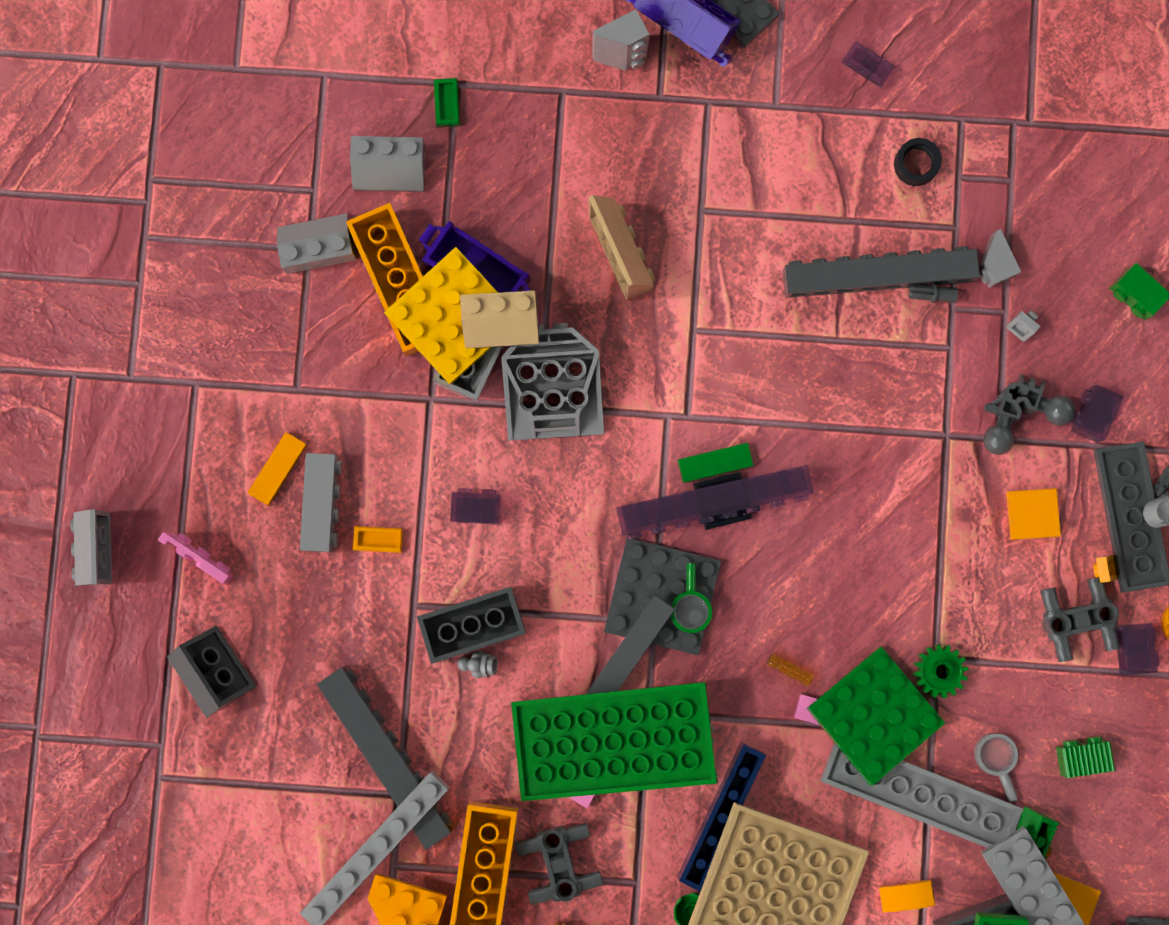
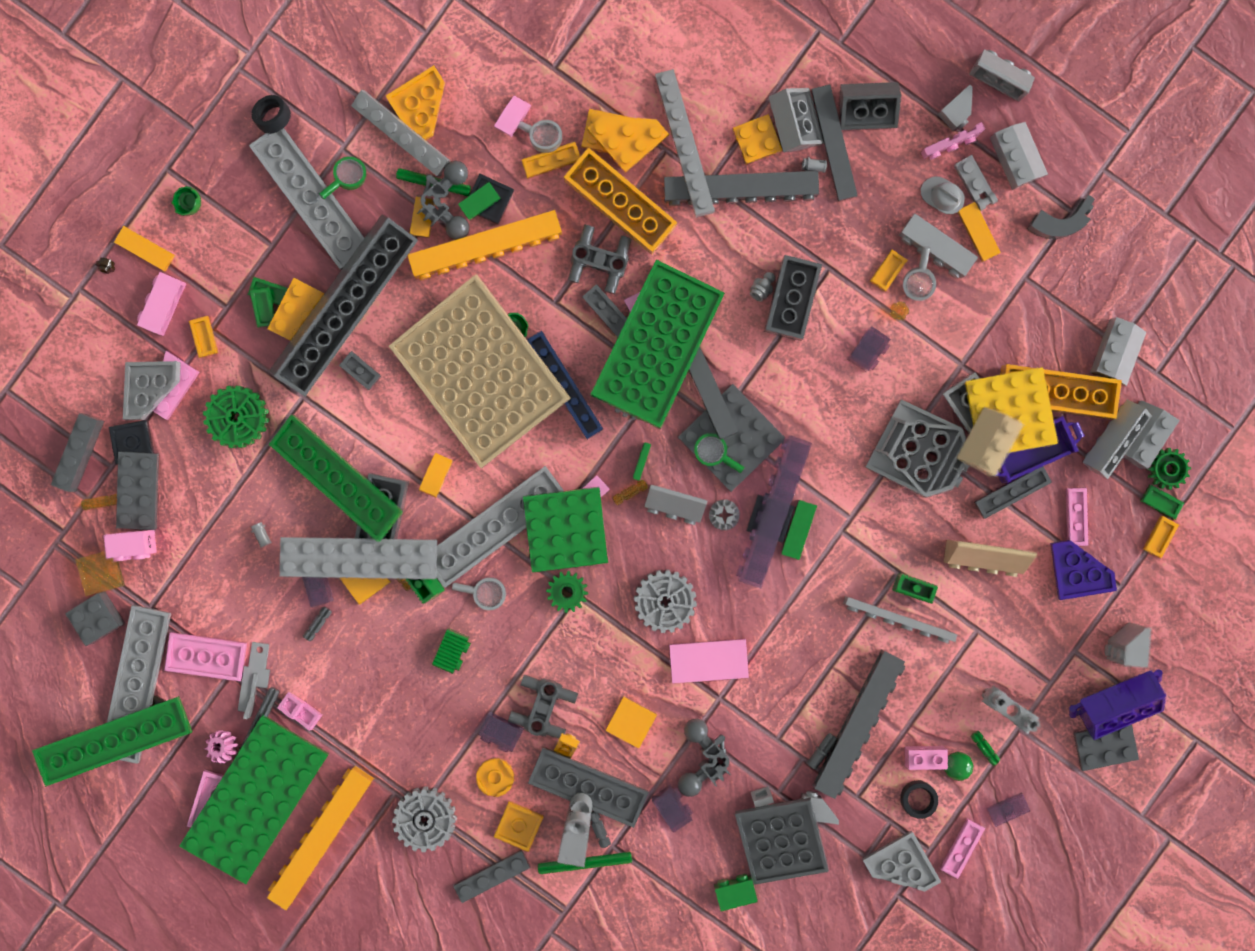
camera: 120 degrees right, 5 degrees up
none -> dark grey plate [582,284,627,337]
none -> green tile [633,442,651,481]
none -> light grey piece [634,569,697,633]
none -> light grey slope [644,485,707,525]
none -> bright pink tile [669,639,749,683]
none -> light grey gear [709,500,740,530]
none -> light orange plate [732,114,782,165]
none -> dark grey plate [735,797,829,885]
none -> light grey slope [769,88,824,152]
none -> light grey pin [802,157,827,173]
none -> dark grey tile [811,85,858,201]
none -> light grey plate [843,596,957,643]
none -> light grey plate [862,830,941,891]
none -> clear yellow plate [890,301,909,320]
none -> green brick [892,573,938,604]
none -> piece [903,246,936,301]
none -> bright pink brick [905,746,948,770]
none -> light grey piece [921,177,965,214]
none -> light grey slope [938,85,973,131]
none -> bright pink tile [940,818,985,879]
none -> green hair [944,752,974,781]
none -> light grey plate [954,155,998,211]
none -> green axle [971,731,1000,766]
none -> dark grey plate [974,466,1052,519]
none -> light grey piece [982,686,1040,733]
none -> light grey slope [990,122,1048,190]
none -> dark grey arch [1027,195,1095,239]
none -> dark purple plate [1050,540,1117,600]
none -> bright pink tile [1066,488,1088,546]
none -> light grey brick [1083,399,1152,479]
none -> light orange tile [1143,516,1179,559]
none -> green gear [1146,448,1191,490]

